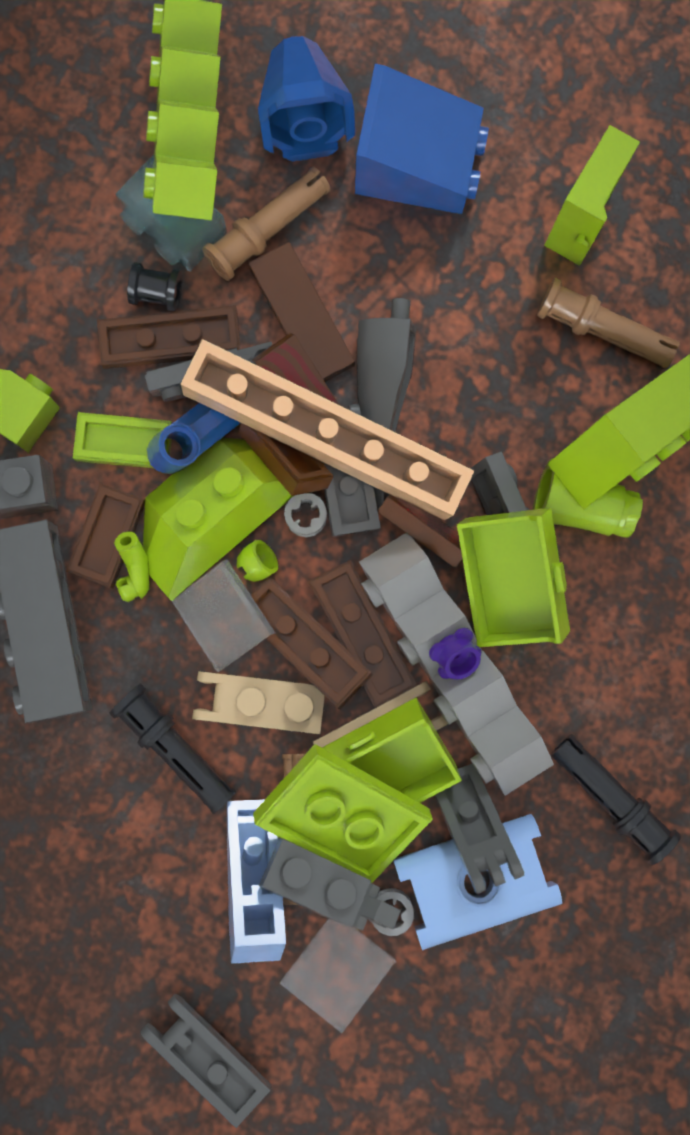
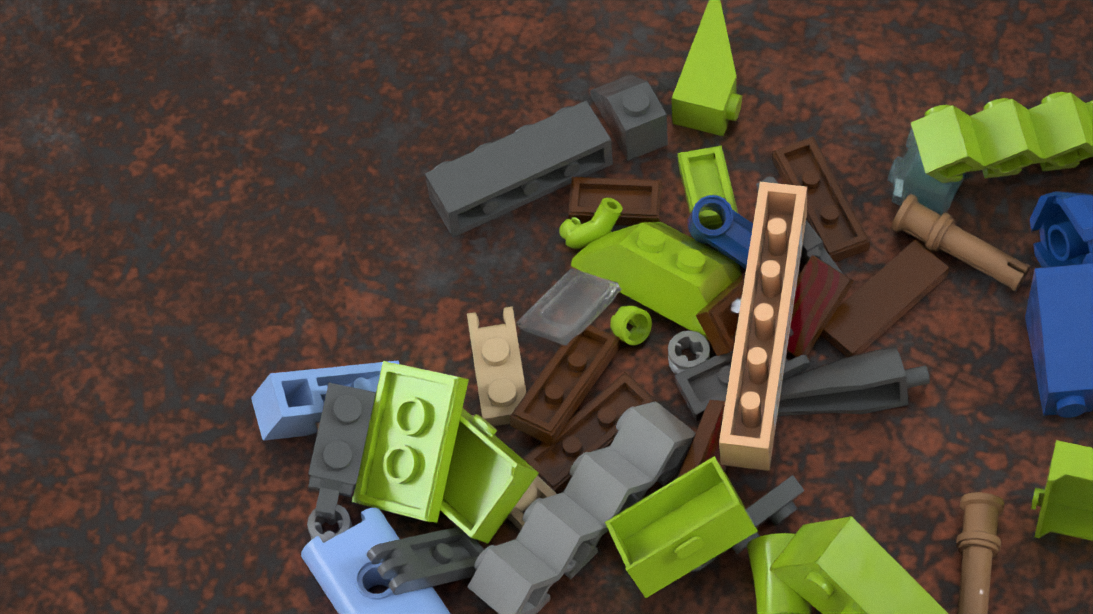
camera: 85 degrees right, 25 degrees down
black pin [109,683,236,814] -> none
black bush [127,262,183,311] -> none
dark grey hinge [140,994,272,1128] -> none
clear piece [280,919,396,1033] -> none
dark purple plate [429,628,482,680] -> none

